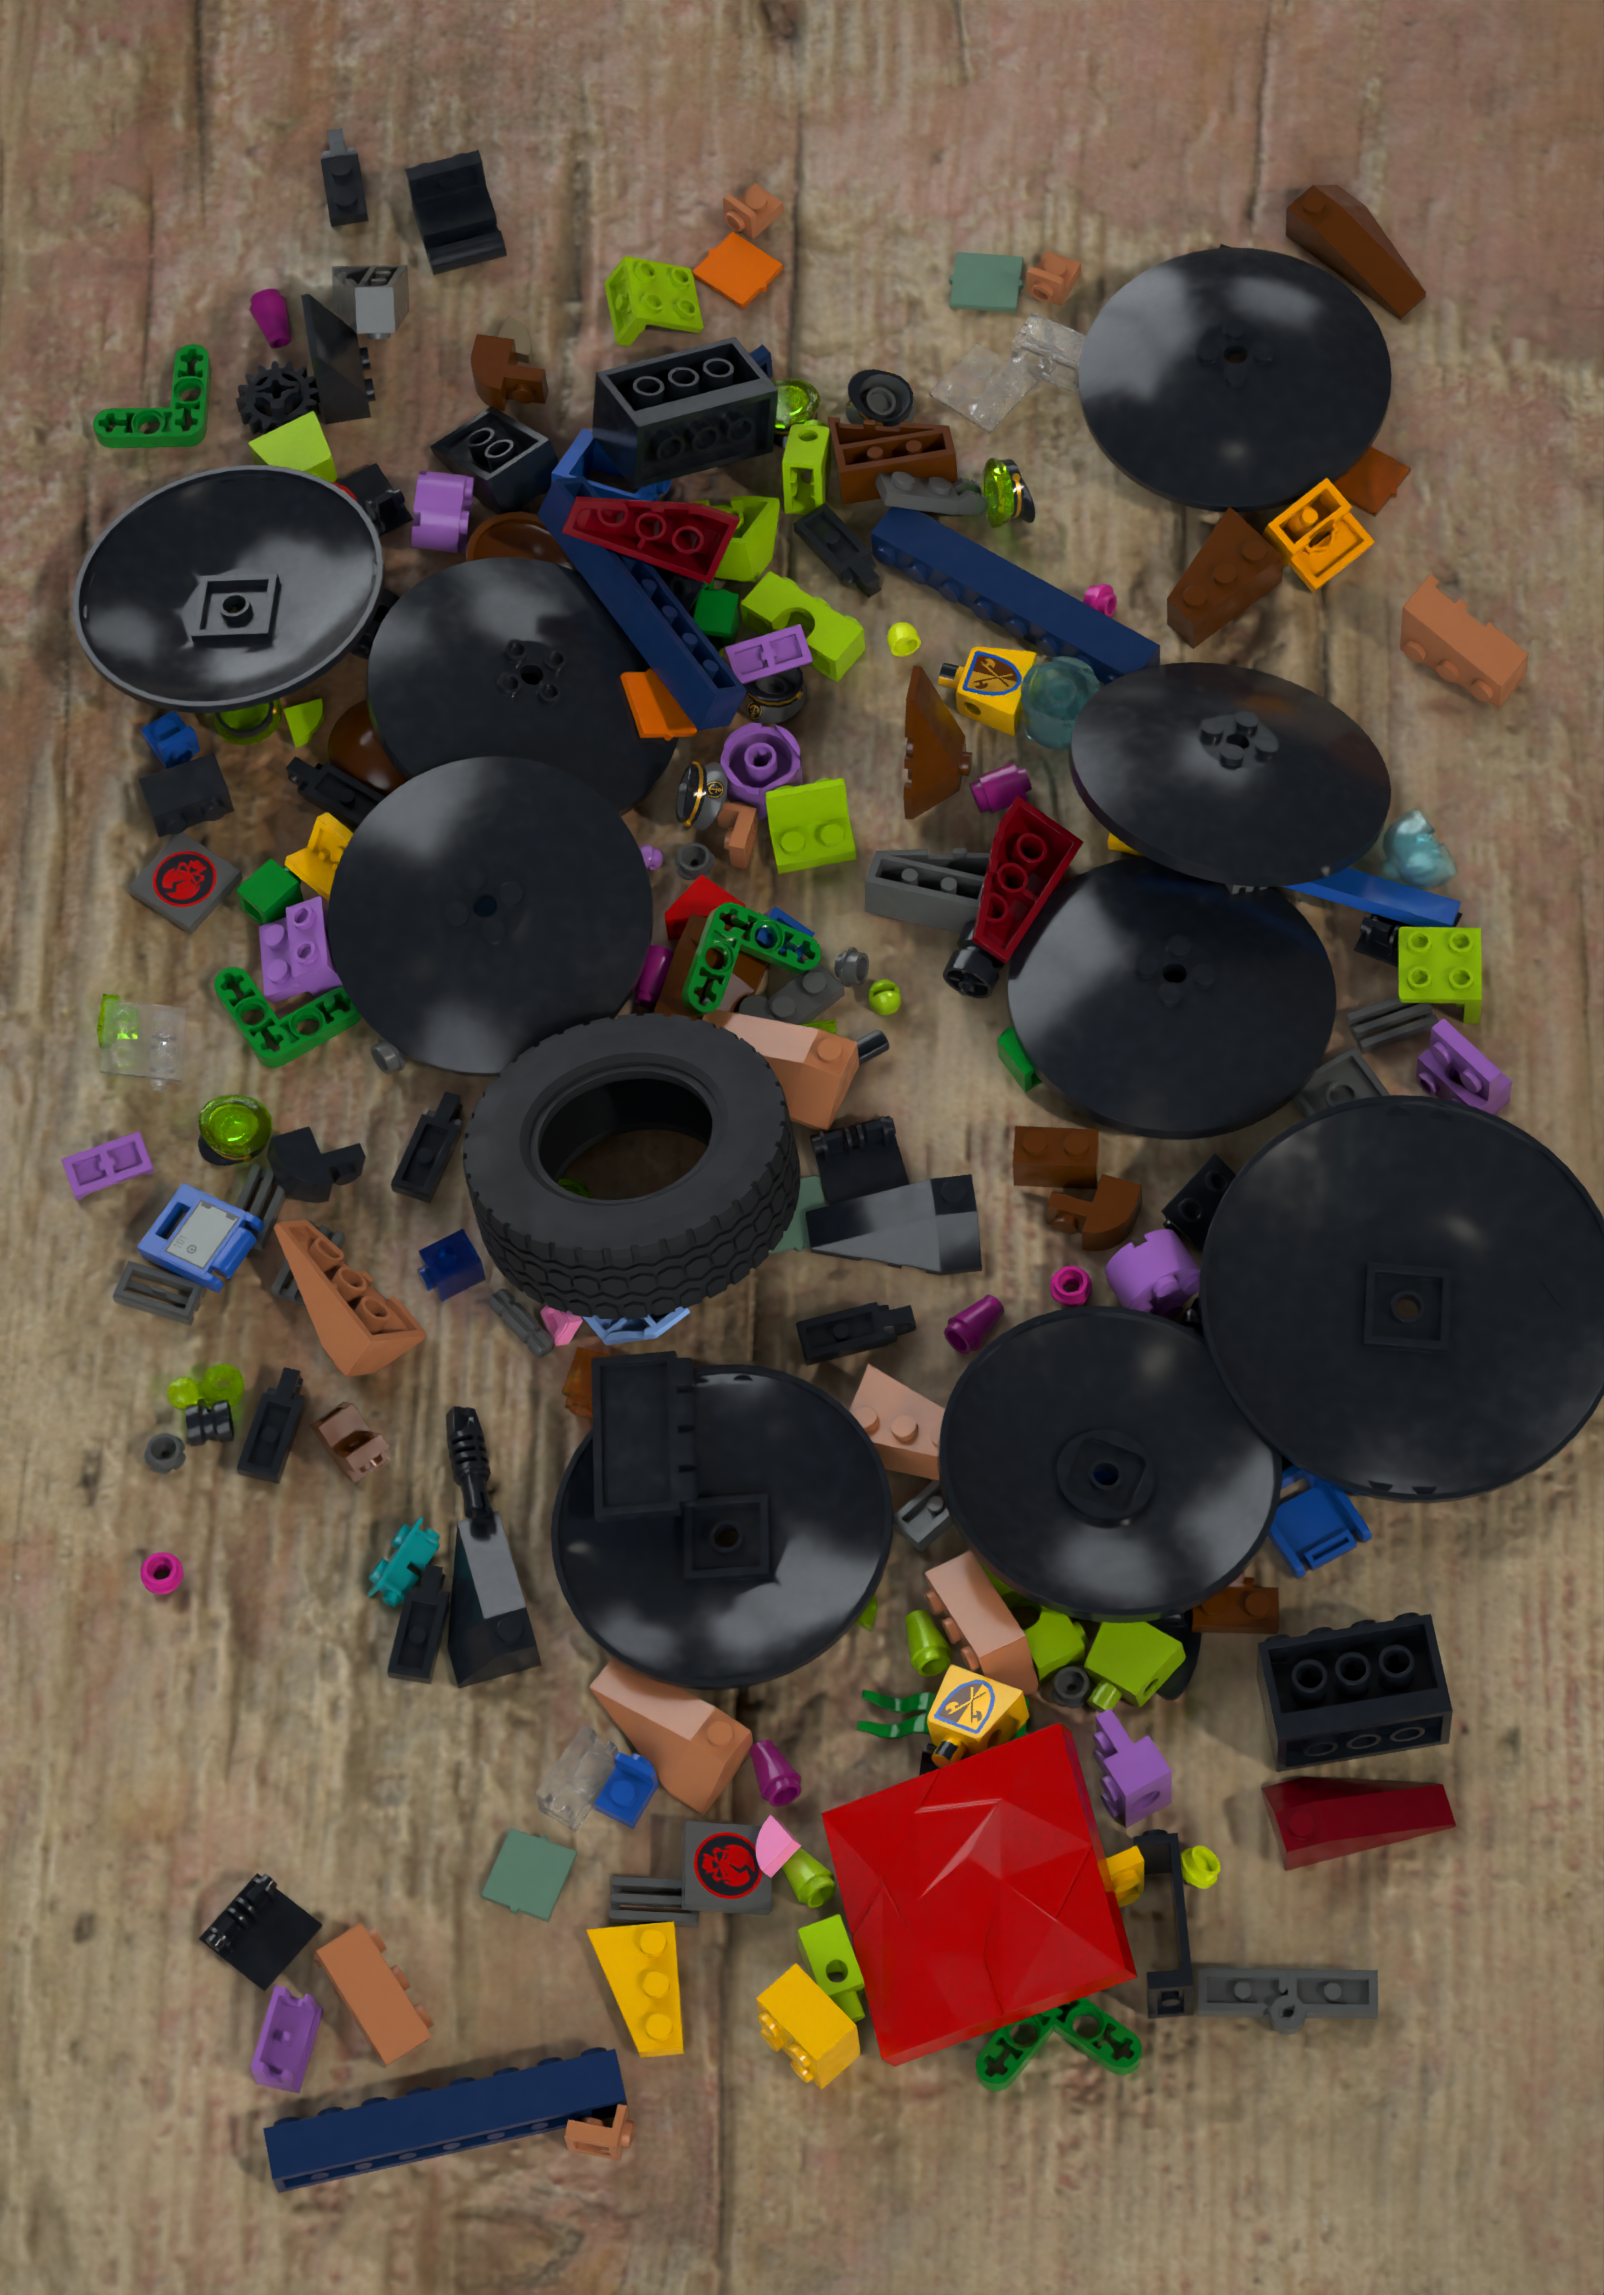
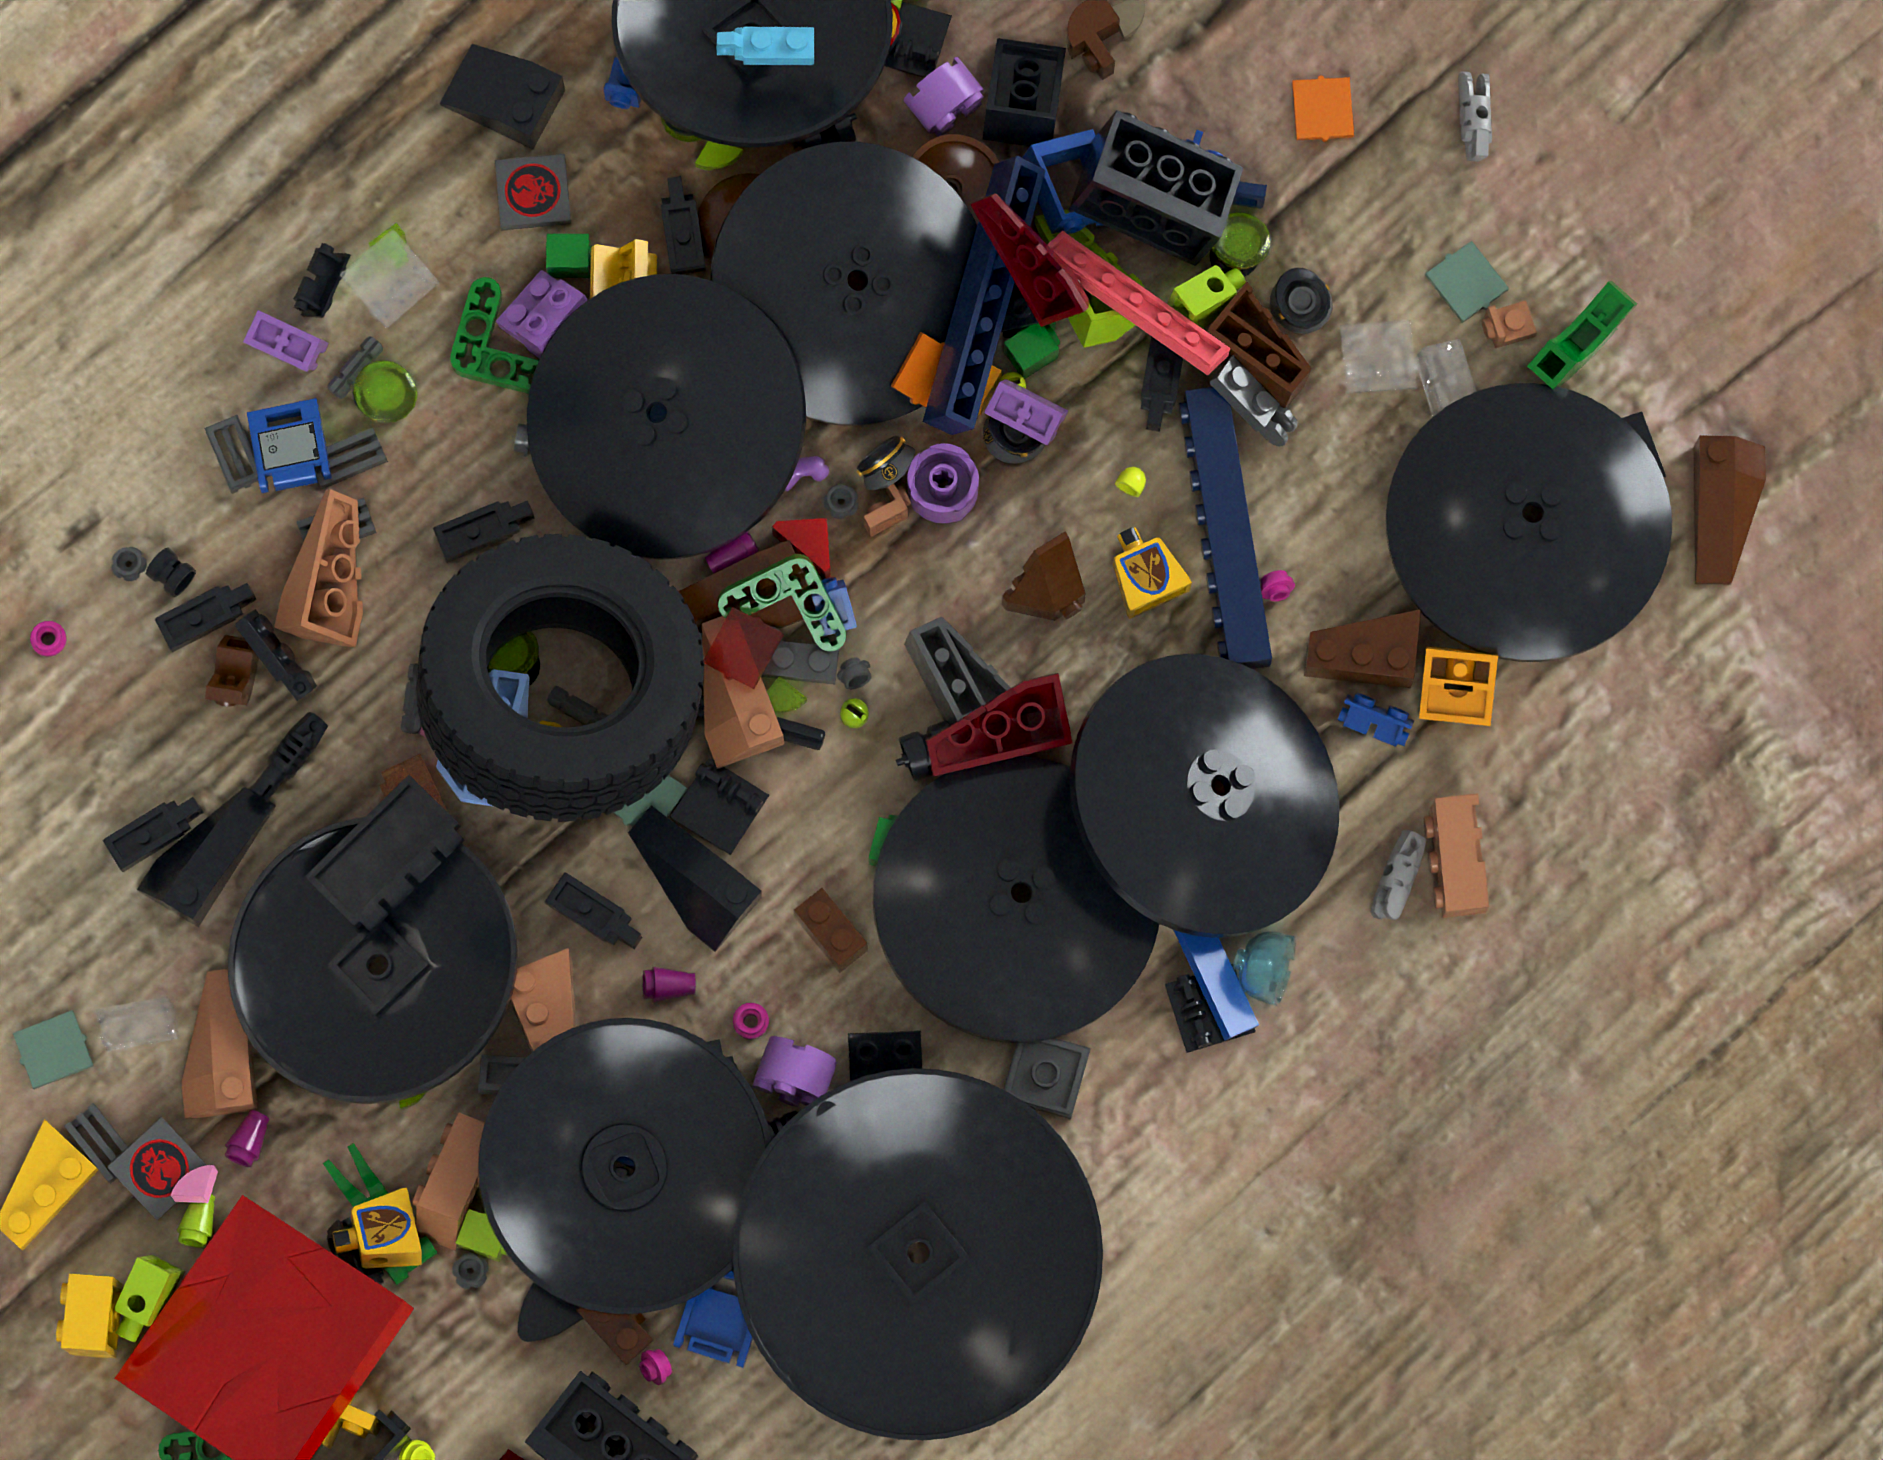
camera: 40 degrees right, 15 degrees up
black brick [138,753,234,838] -> none
clear neon green plate [166,1364,244,1410] -> none
black brick [267,1126,366,1203] -> none
teal hinge [367,1517,440,1608] -> none
clear blue brick [417,1229,486,1302] -> none
blue bracket [594,1752,659,1829] -> none
lime bracket [604,256,704,347] -> none
nougat bracket [723,183,784,240] -> none
lime arch [741,570,866,682] -> none
lime bracket [765,778,857,874] -> none
lime cone [904,1610,952,1677] -> none
magenta brick [969,763,1032,814] -> none
clear neon green piece [981,458,1036,530] -> none
clear light blue brick [1021,656,1101,751] -> none
reddish brown brick [1047,1174,1142,1251] -> none
lime torso [1084,1622,1186,1713] -> none
medium lavender brick [1093,1708,1172,1828] -> none
clear orange piece [1333,446,1411,517] -> none
dark grey tile [1346,996,1439,1054] -> none
lime bracket [1398,927,1482,1024] -> none
medium lavender brick [1416,1018,1512,1115] -> none
none -> black hinge [235,609,317,701]
none -> black hinge [293,243,351,318]
none -> dark grey axle [328,336,383,399]
none -> black slope [440,44,565,149]
none -> dark pink plate [639,1349,672,1385]
none -> clear red piece [704,607,784,689]
none -> medium azure hinge [716,27,814,65]
none -> coral tile [1047,231,1231,376]
none -> blue hinge [1337,693,1414,747]
none -> light grey hinge [1370,830,1426,920]
none -> light grey hinge [1458,71,1492,162]
none -> green arch [1527,281,1637,390]

